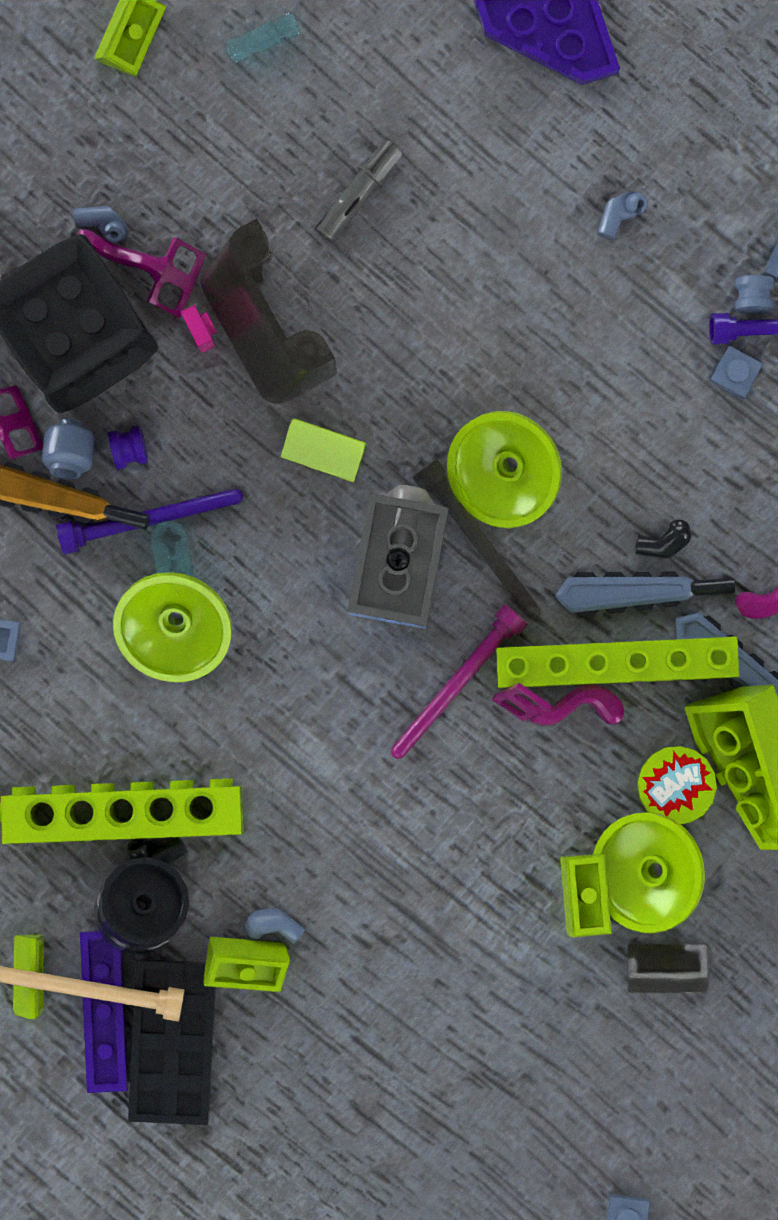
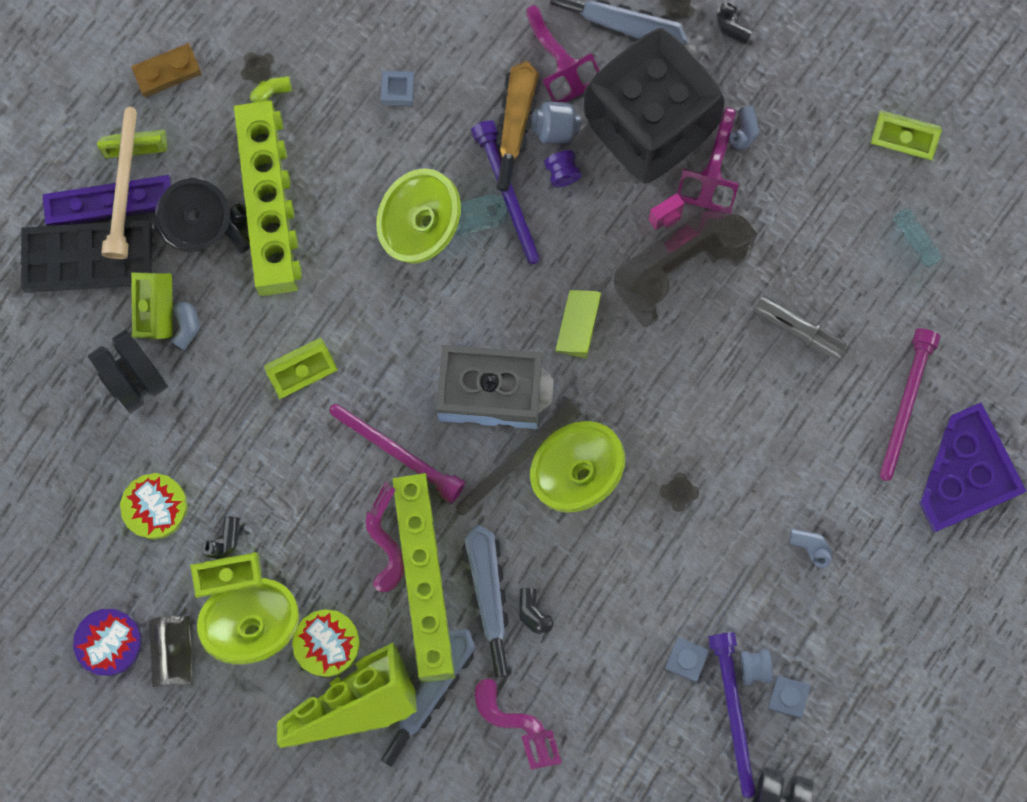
camera: 85 degrees right, 10 degrees down
none -> tile [73,609,142,676]
none -> black wheel [87,328,168,414]
none -> tile [120,473,188,540]
none -> black arm [202,516,240,560]
none -> lime slope [263,338,338,399]
none -> clear smoke plate [659,472,699,512]
none -> magenta piece [880,328,941,481]

